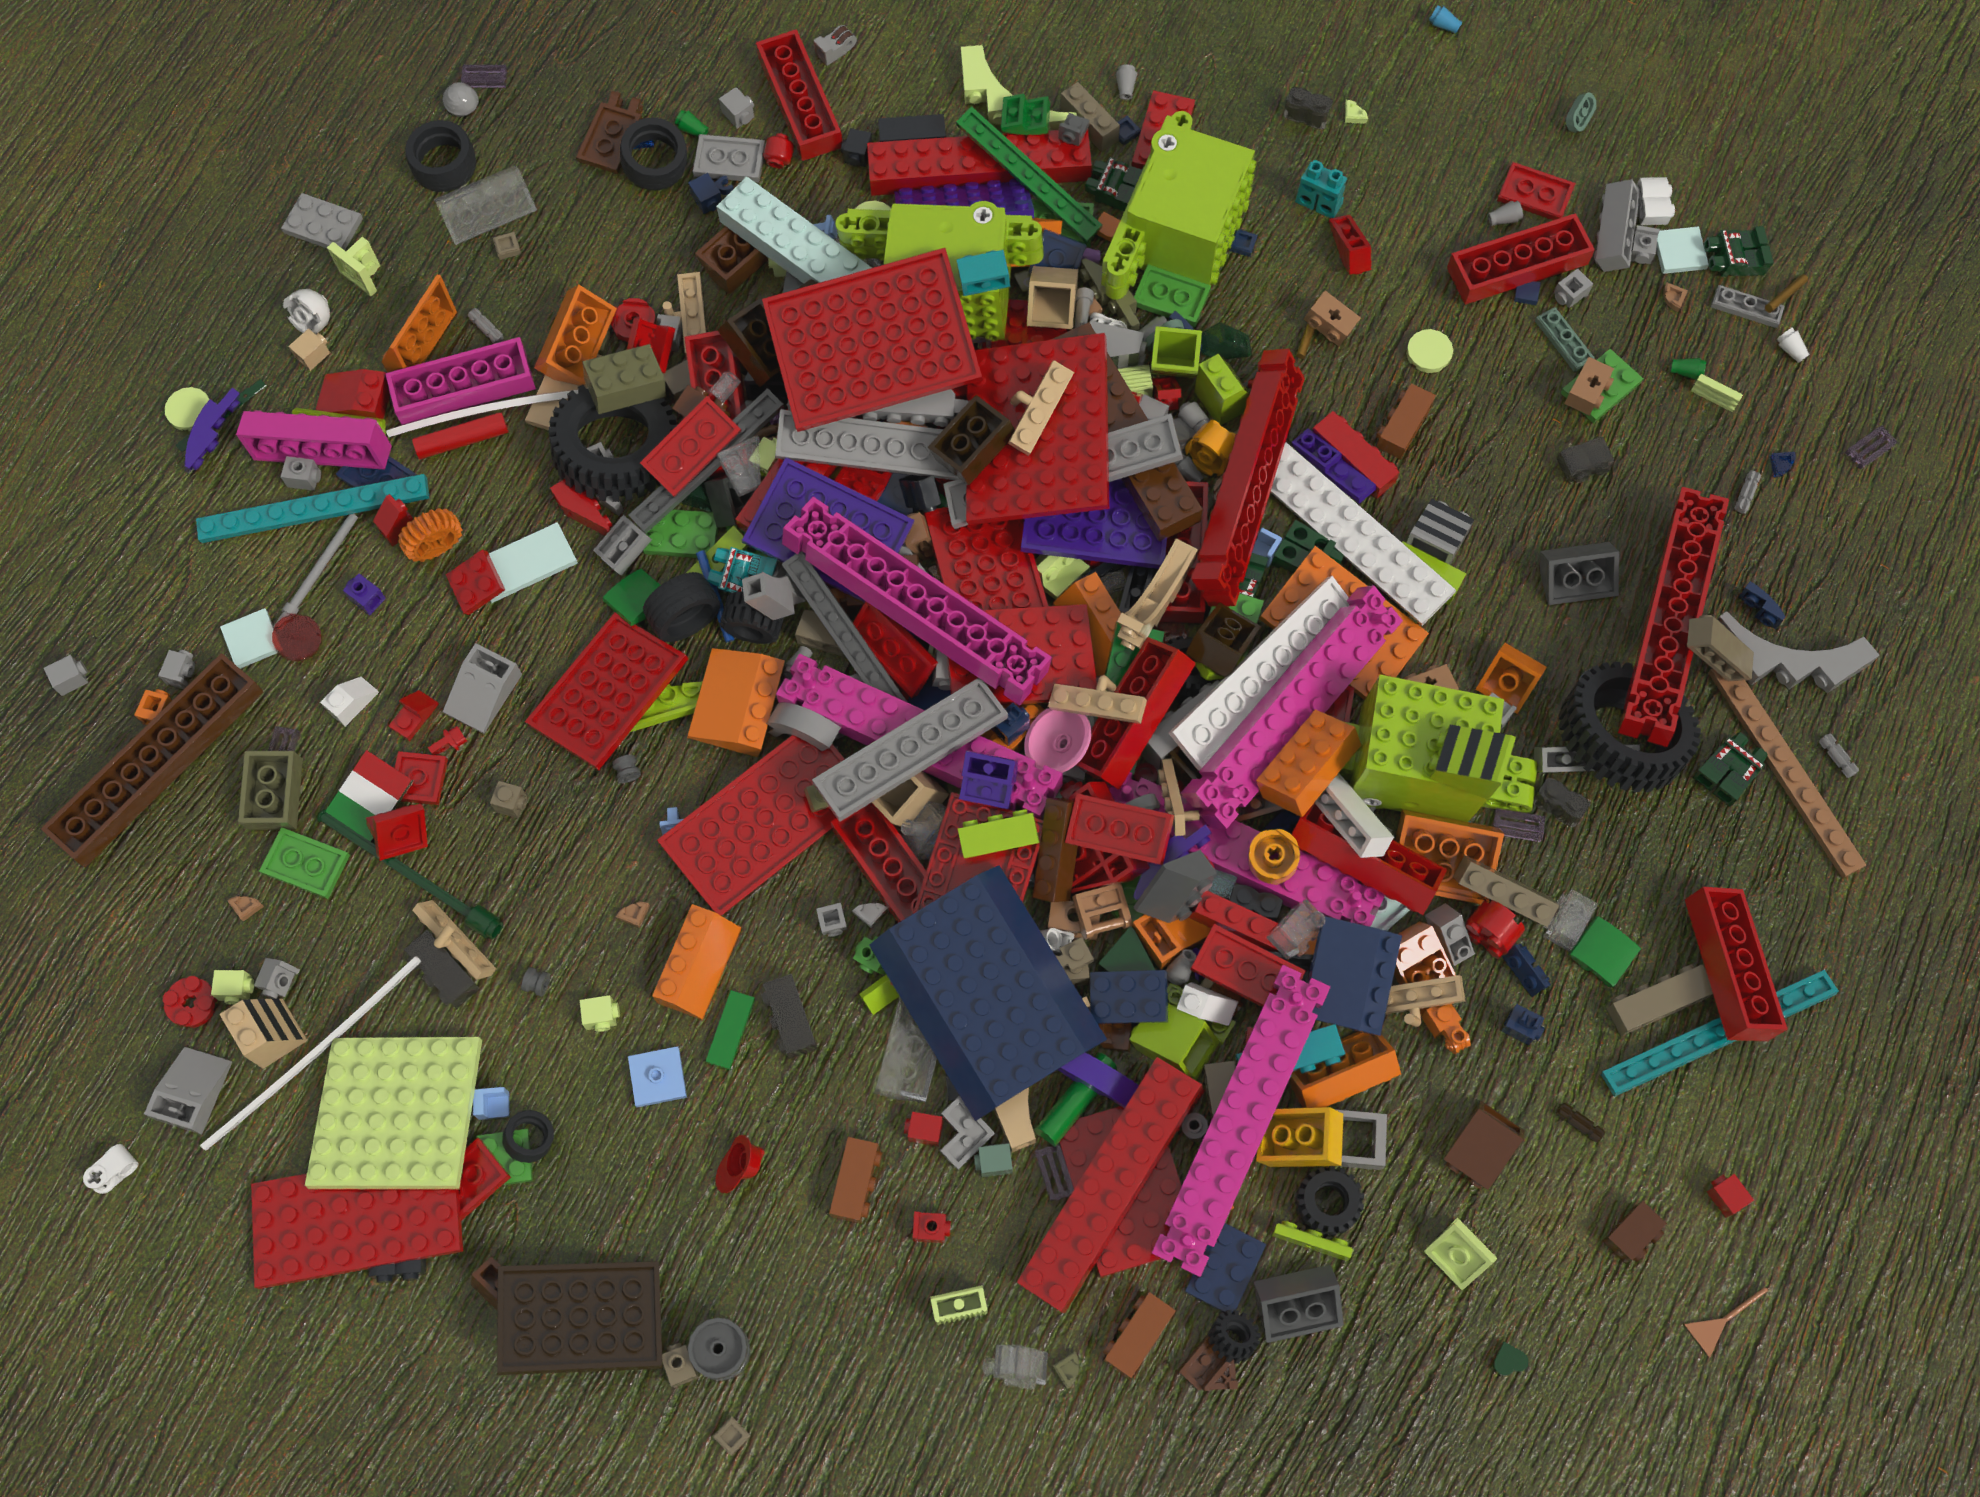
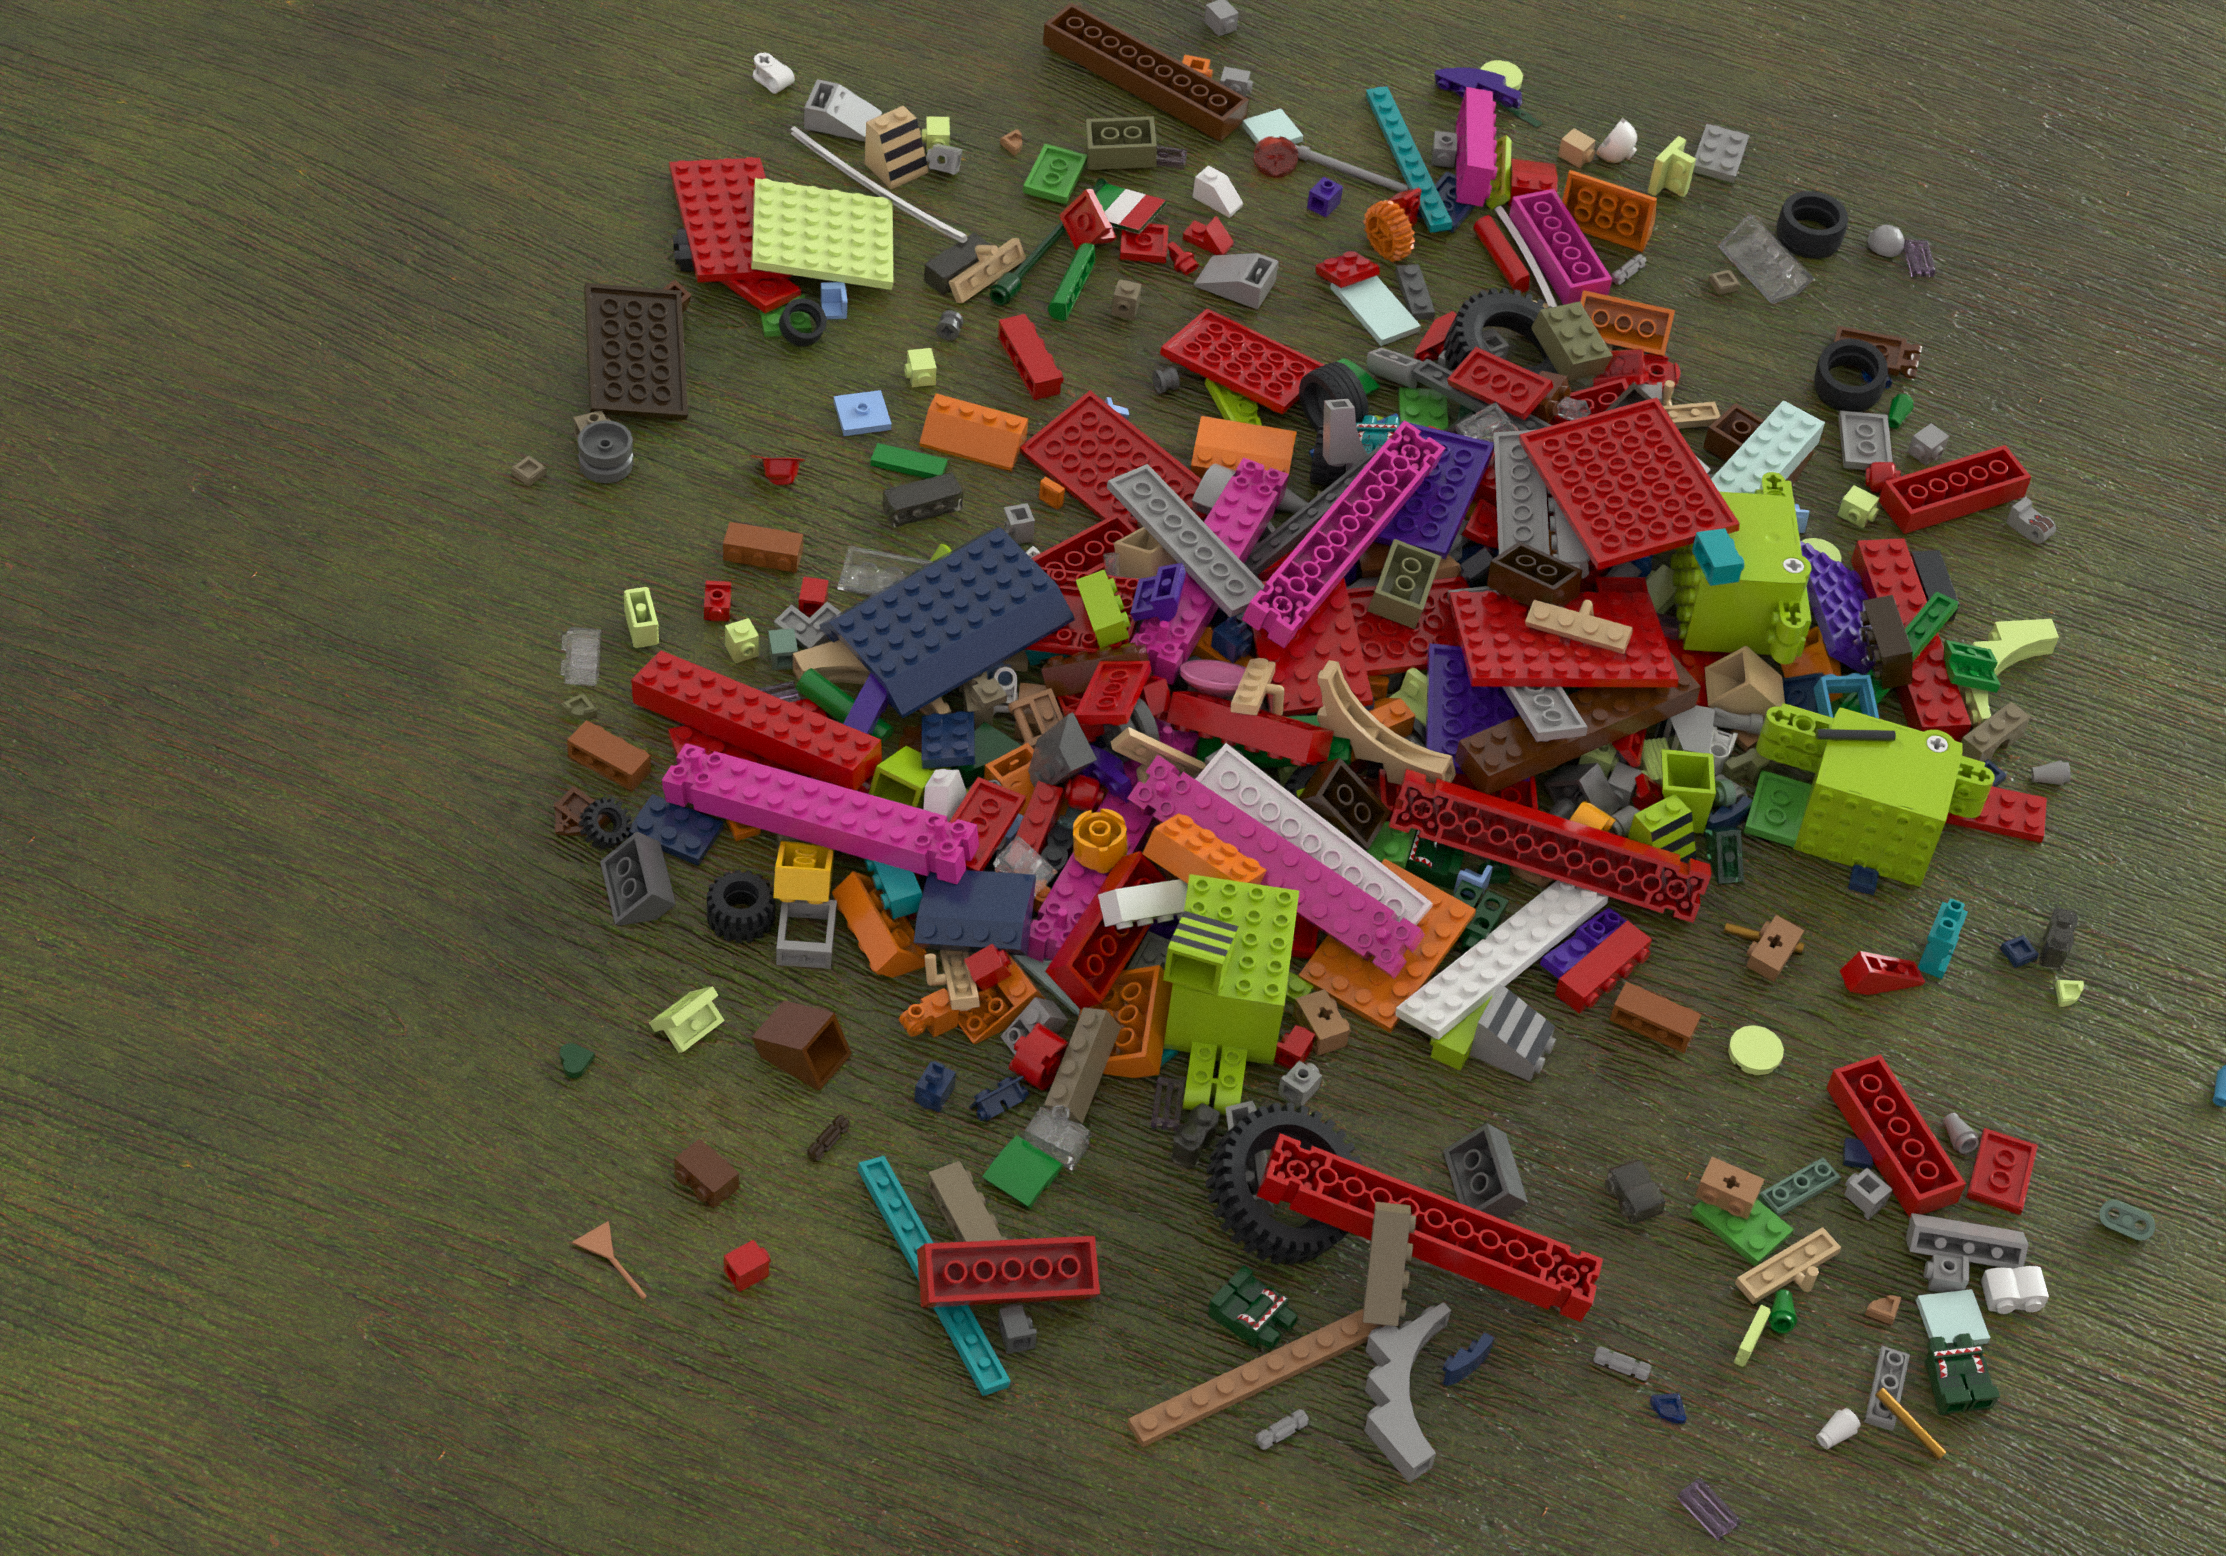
camera: 80 degrees right, 20 degrees down
red plate [163,976,217,1028] -> none
medium nougat tile [616,902,650,928] -> none
dark blue brick [688,173,733,214] -> none
black brick [841,128,872,167] -> none
dark grey bracket [1058,113,1090,146] -> none
lime tile [1271,1221,1353,1261] -> none
orange slope [1475,643,1547,714] -> none
none -> yellowish green brick [725,618,759,664]
none -> red brick [964,943,1012,991]
none -> red brick [998,314,1064,401]
none -> dark grey brick [998,1304,1037,1354]
none -> orange tile [1039,477,1065,510]
none -> green brick [1048,243,1096,321]
none -> olive brick [1367,539,1442,629]
none -> dark grey plate [1395,264,1435,320]
none -> tan plate [1735,1227,1841,1304]
none -> dark azure window [1814,673,1879,719]
none -> black bar [1815,729,1896,741]
none -> yellowish green brick [1838,485,1879,528]
none -> dark brown brick [1859,595,1913,690]
none -> dark blue tile [2000,935,2039,968]

